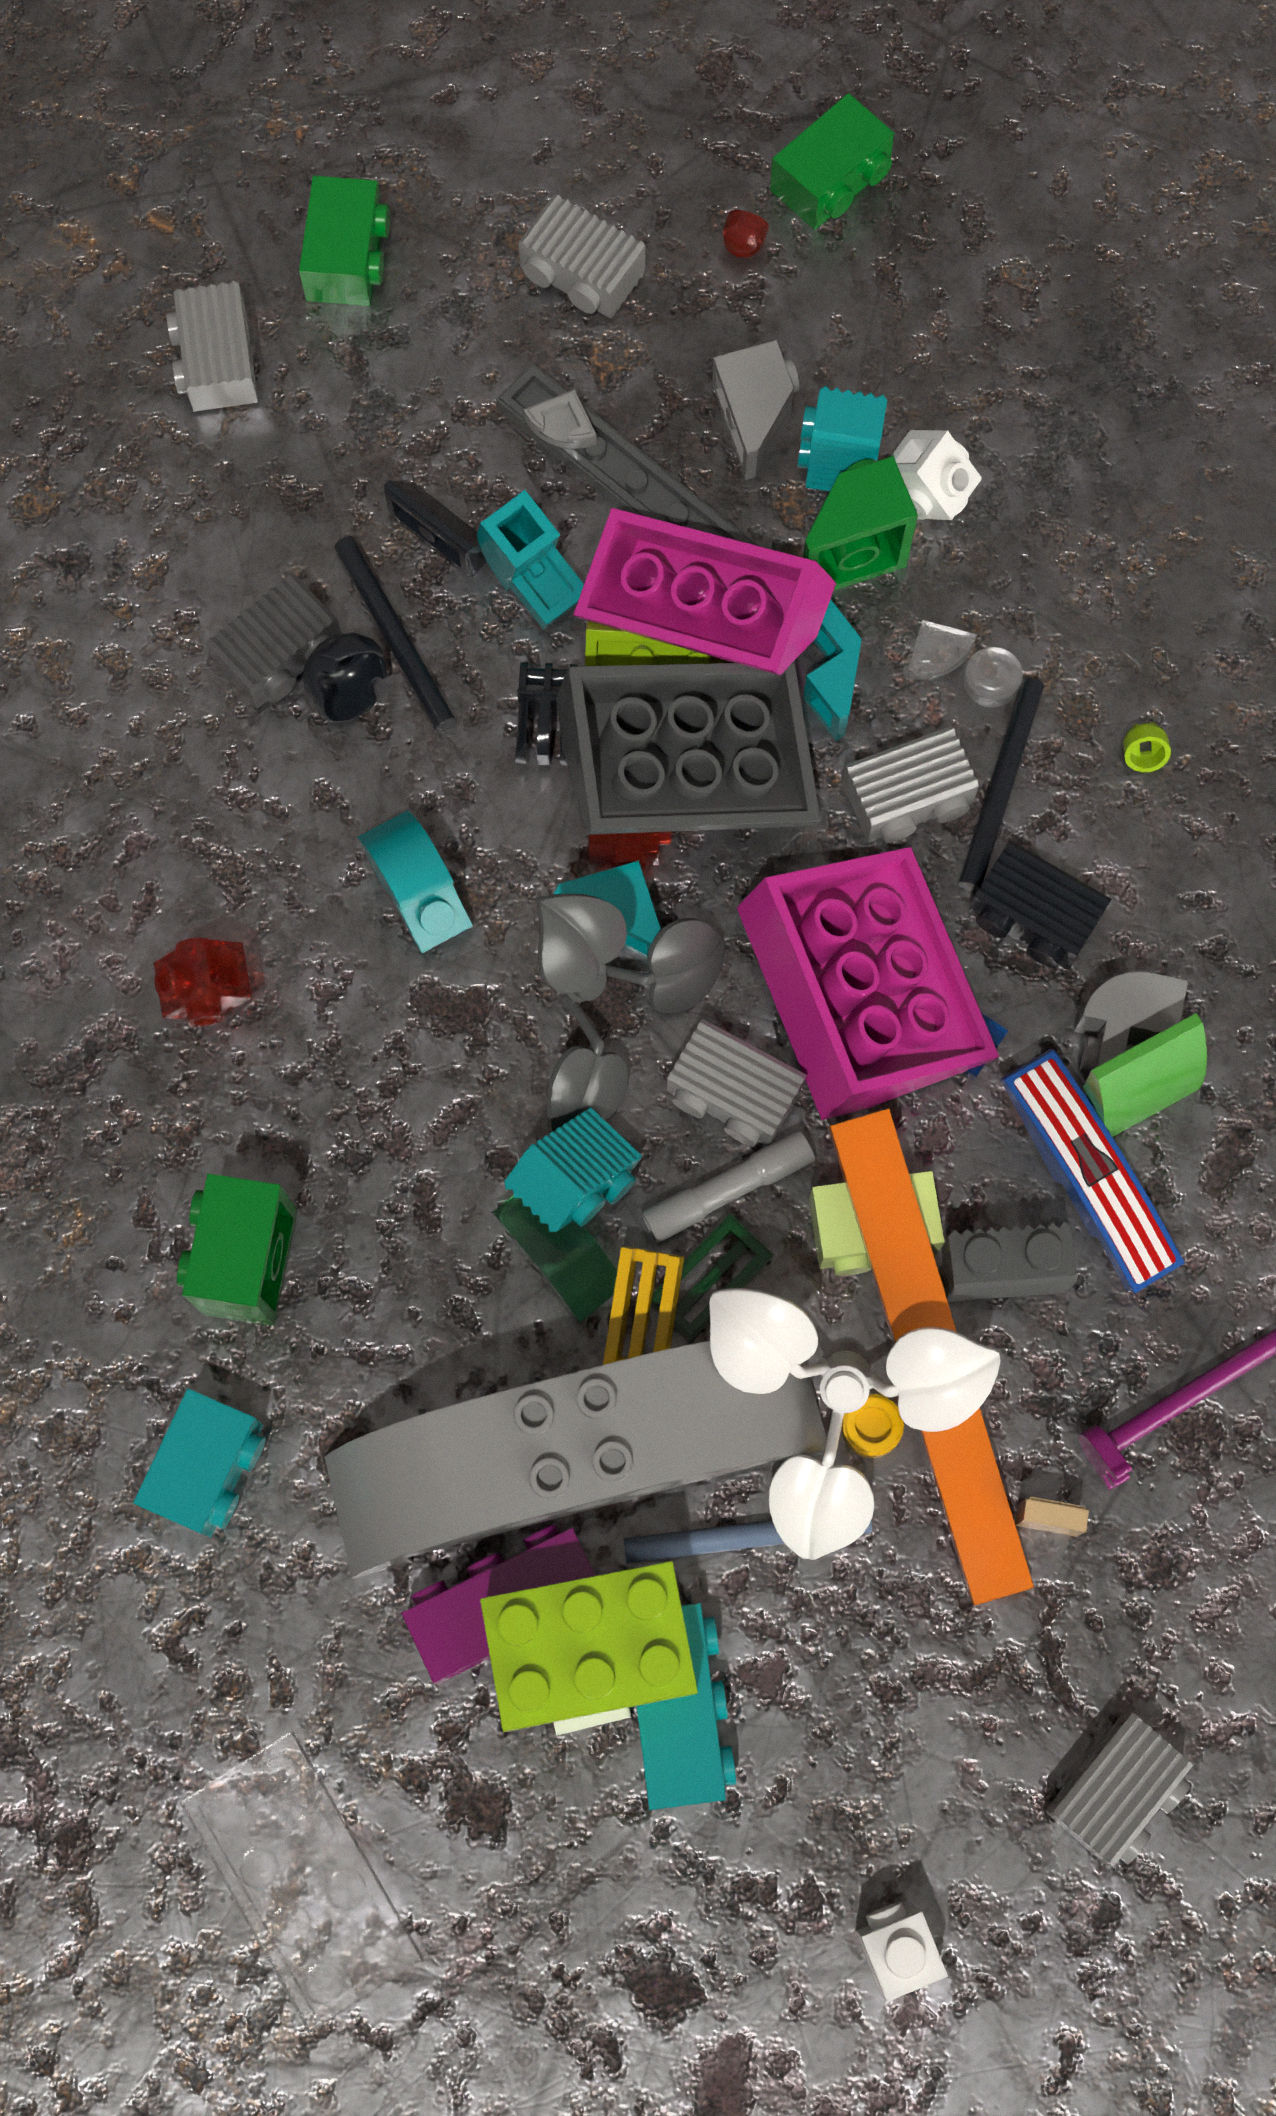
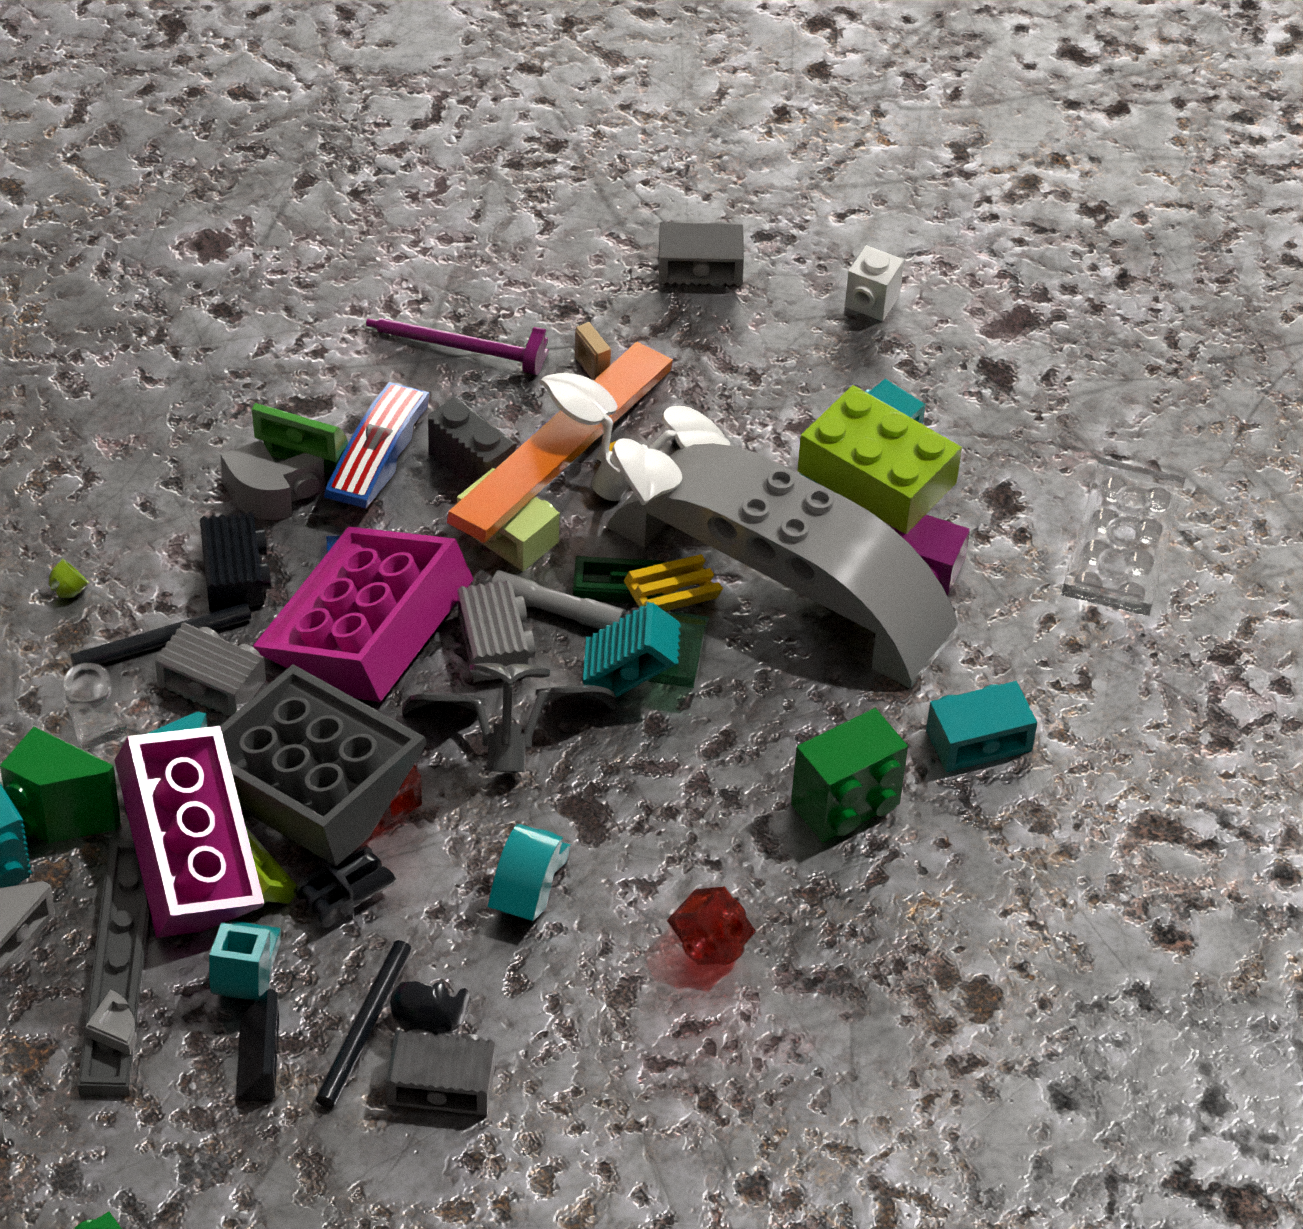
camera: 135 degrees left, 25 degrees down
teal slope [553,861,661,958] -> none

